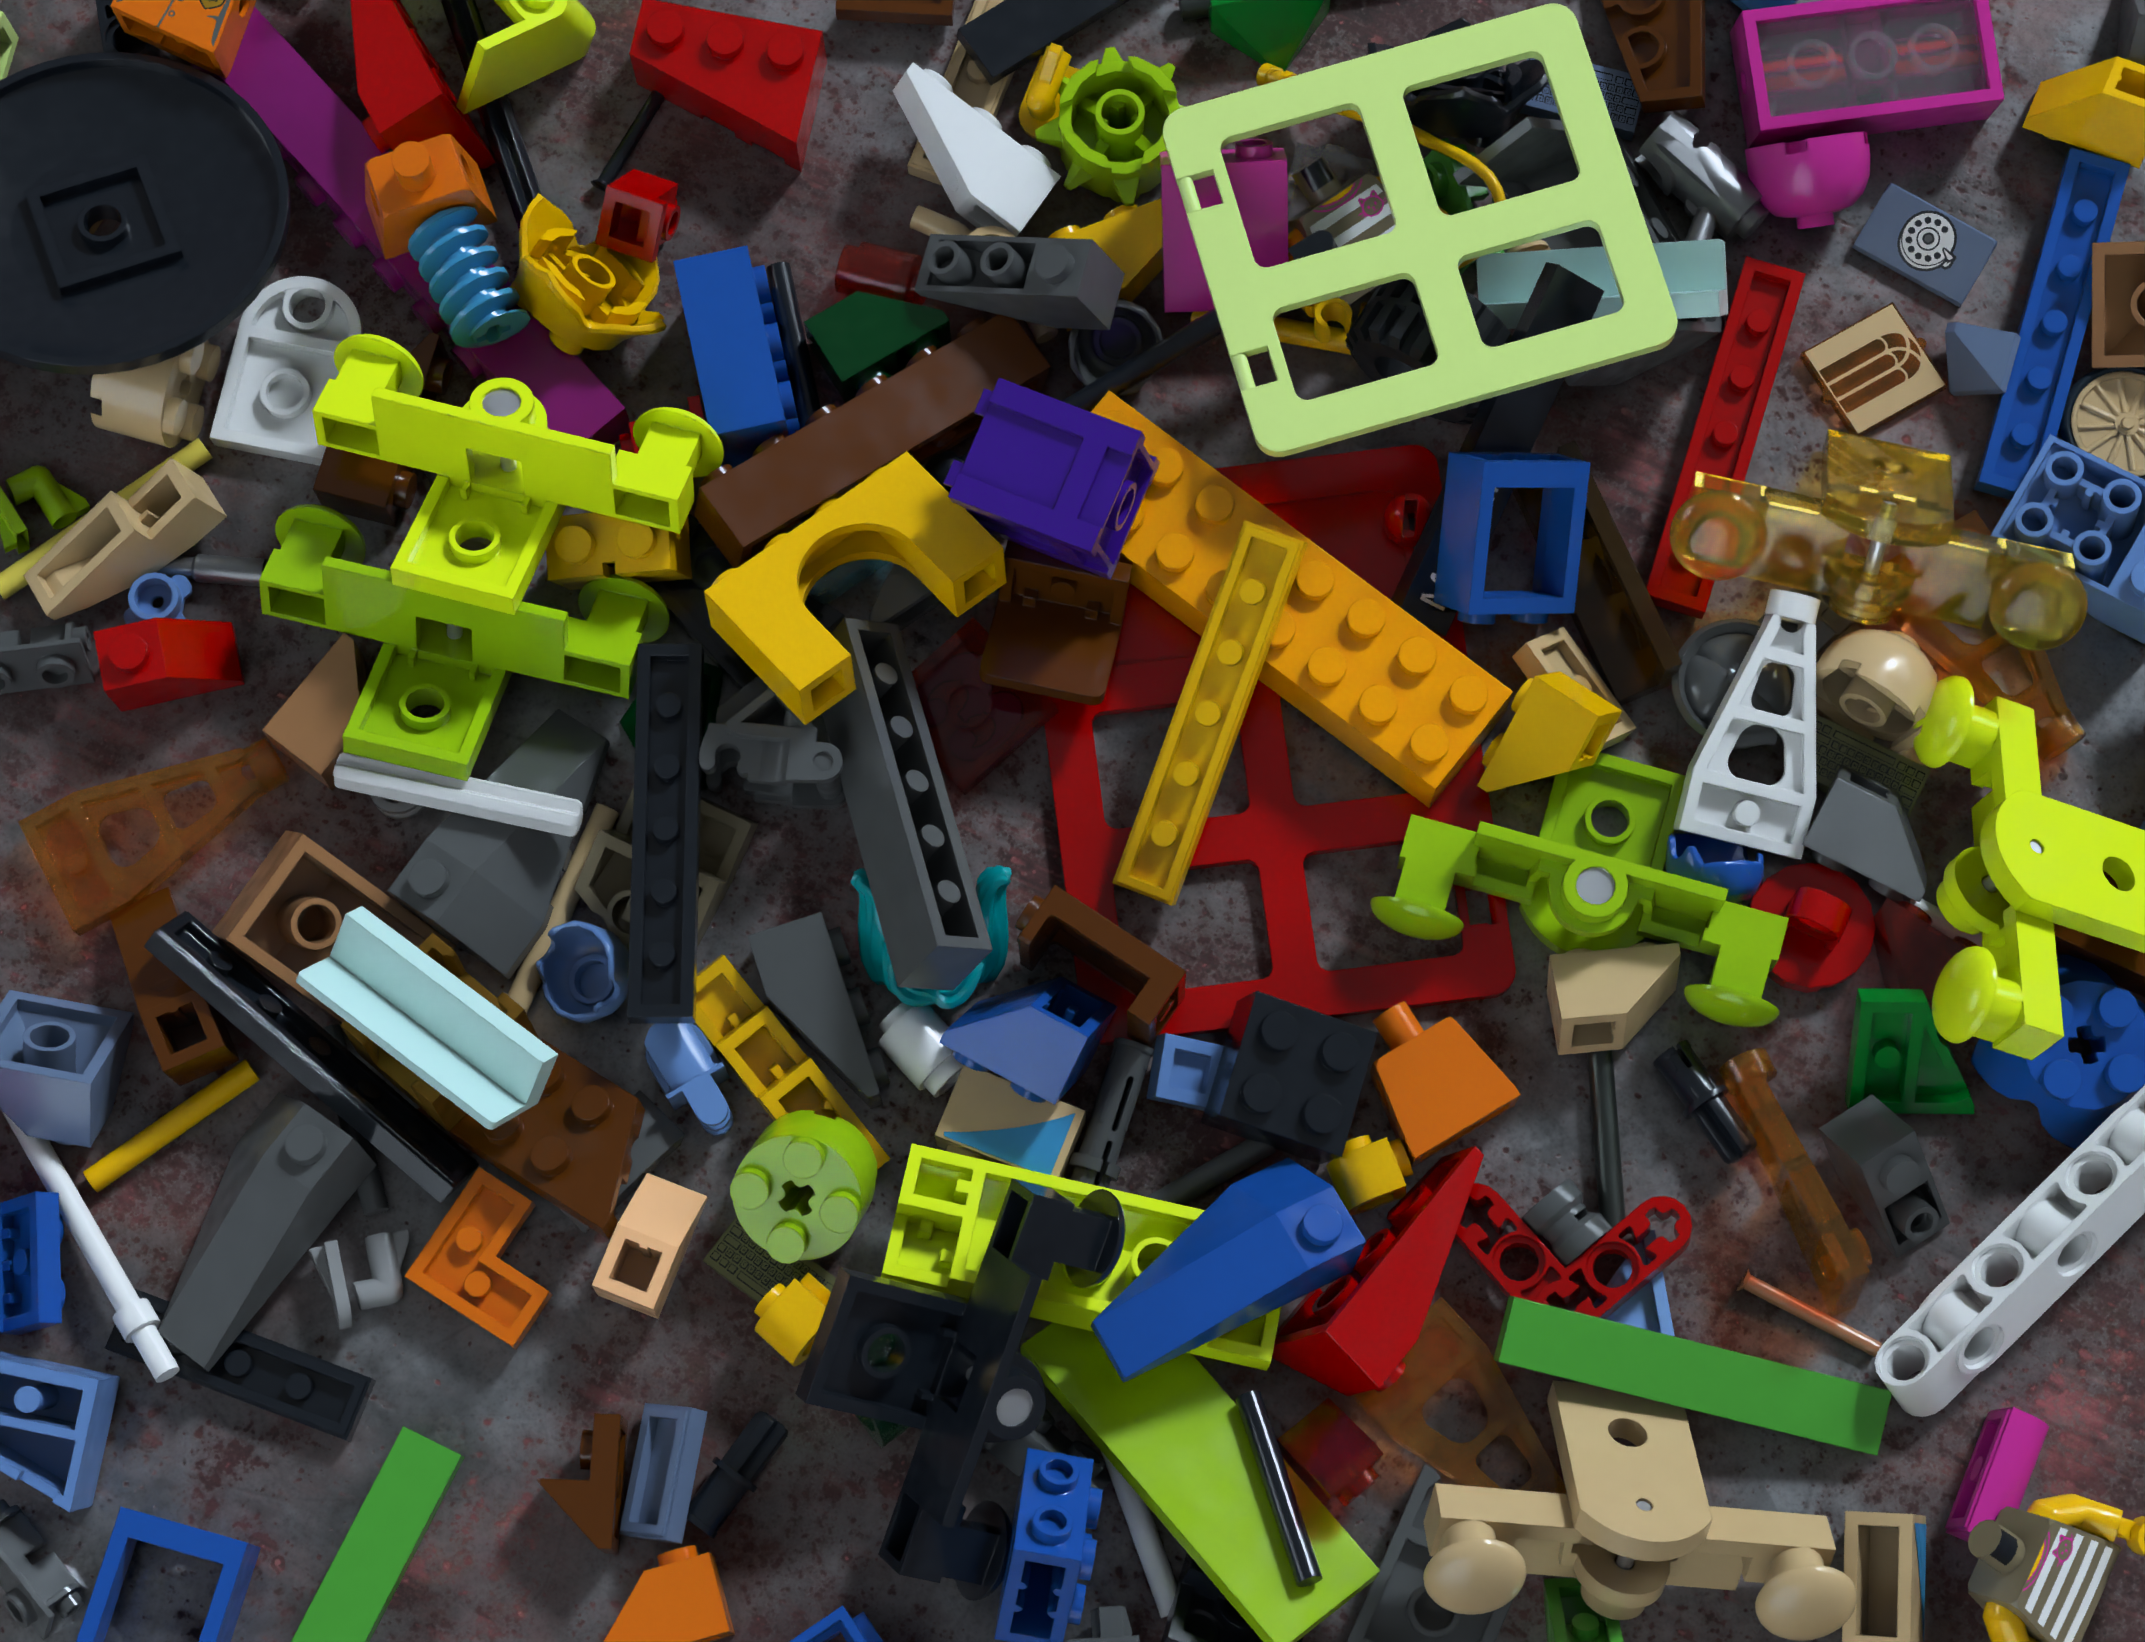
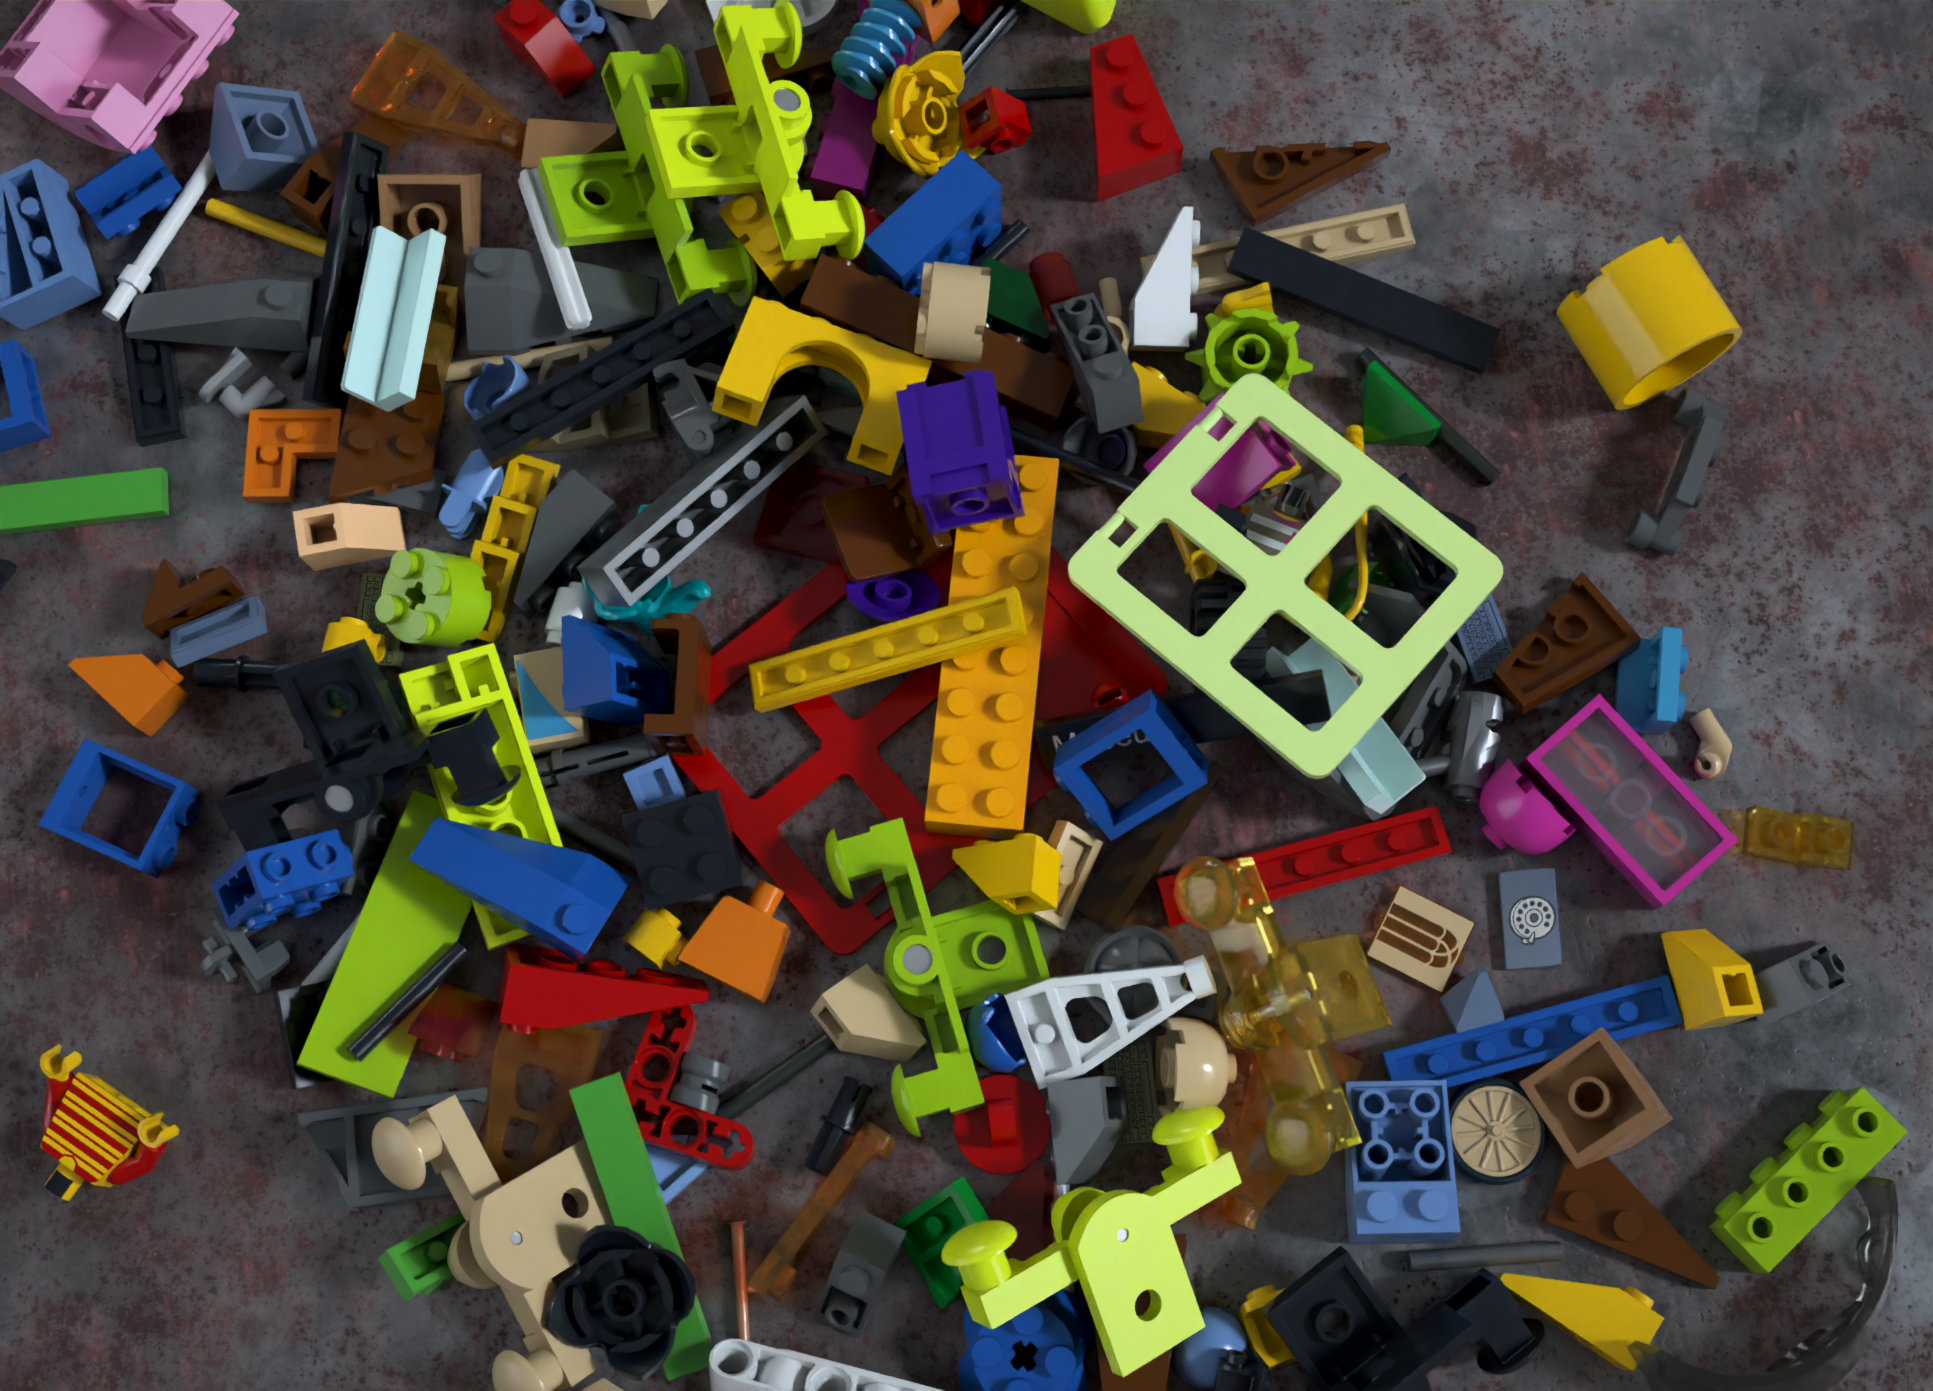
camera: 60 degrees right, 0 degrees up
none -> black brick [544,1224,696,1382]
none -> dark purple dish [845,570,940,622]
none -> tan brick [914,261,991,364]

